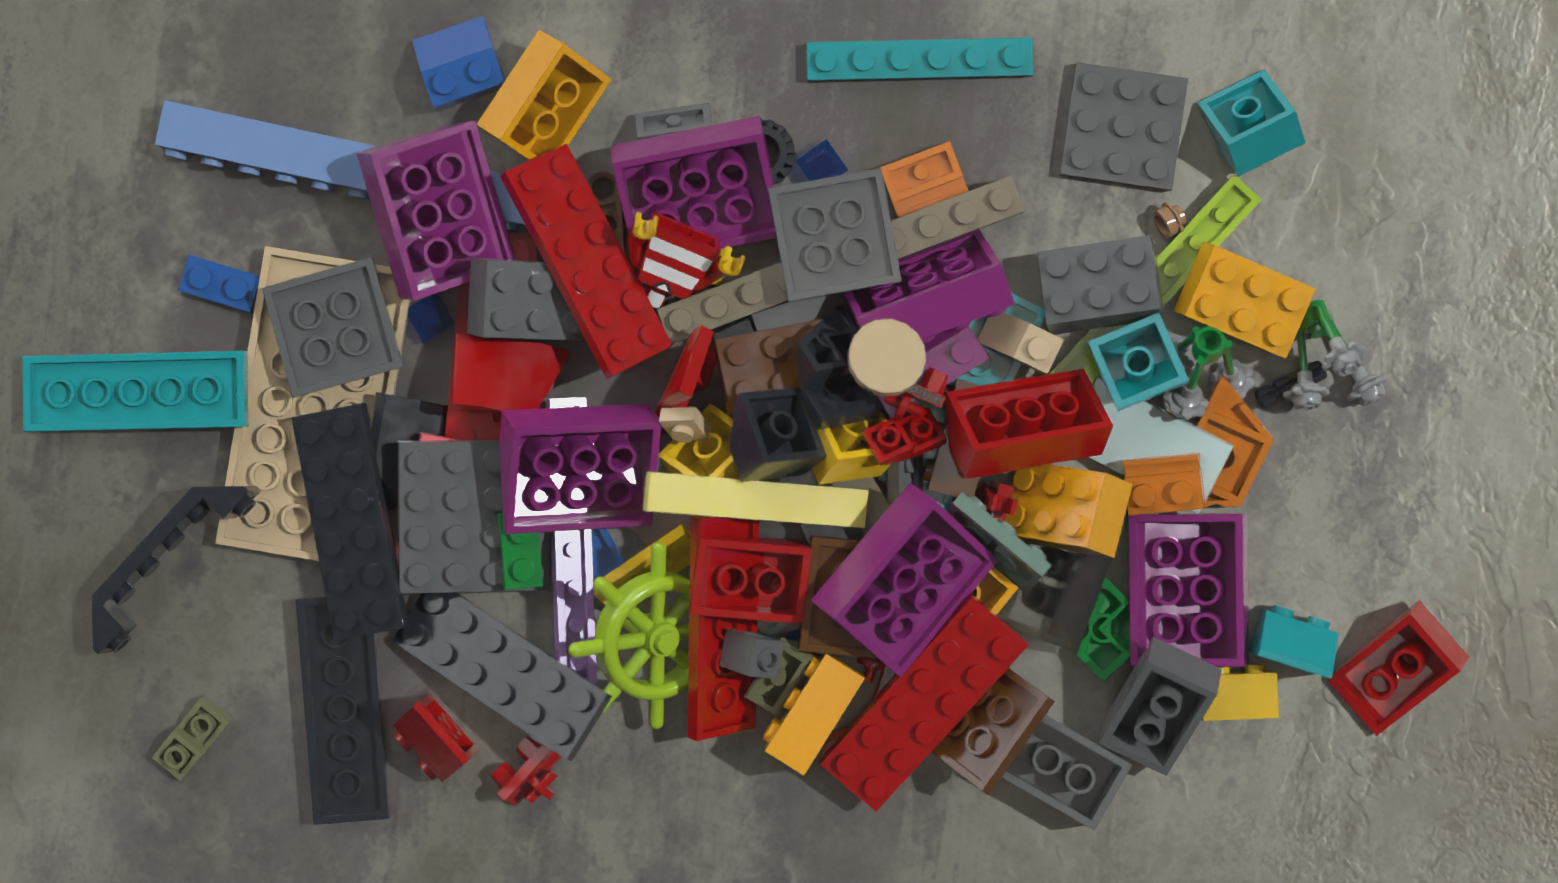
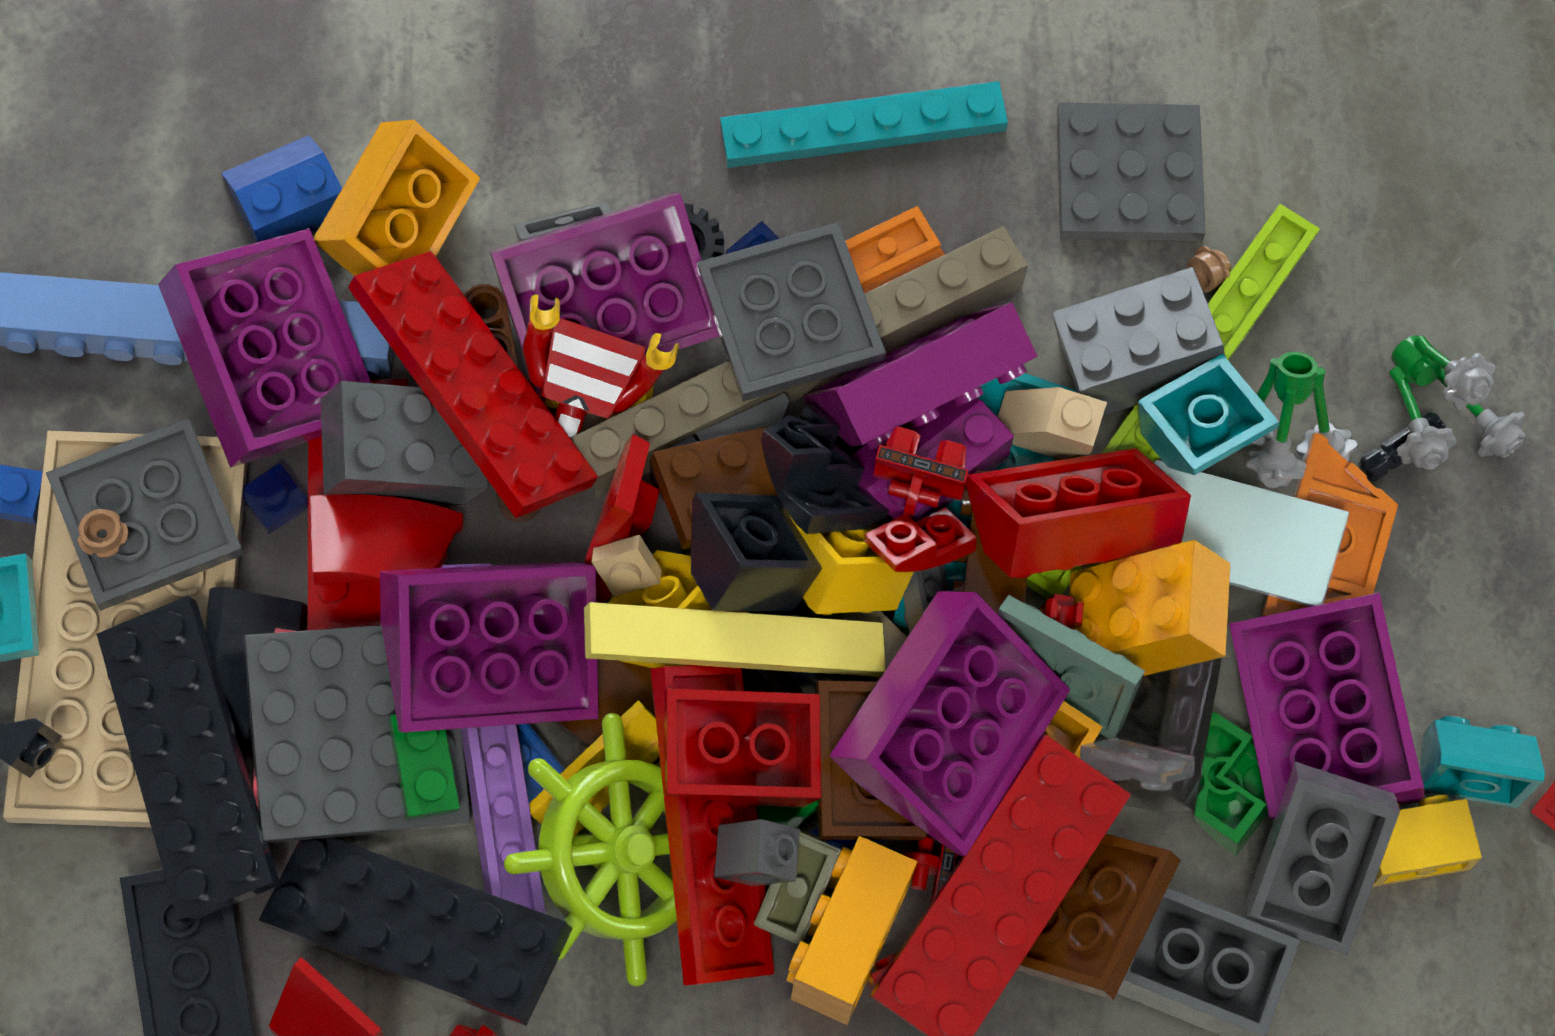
camera: 10 degrees left, 20 degrees down
tan tile [848,319,926,397] -> none
orange plate [1122,452,1206,515] -> none
light orange brick [1173,242,1316,359] -> none
teal slope [1197,69,1306,177] -> none
none -> medium nougat plate [77,509,128,558]
none -> clear plate [1080,738,1195,791]

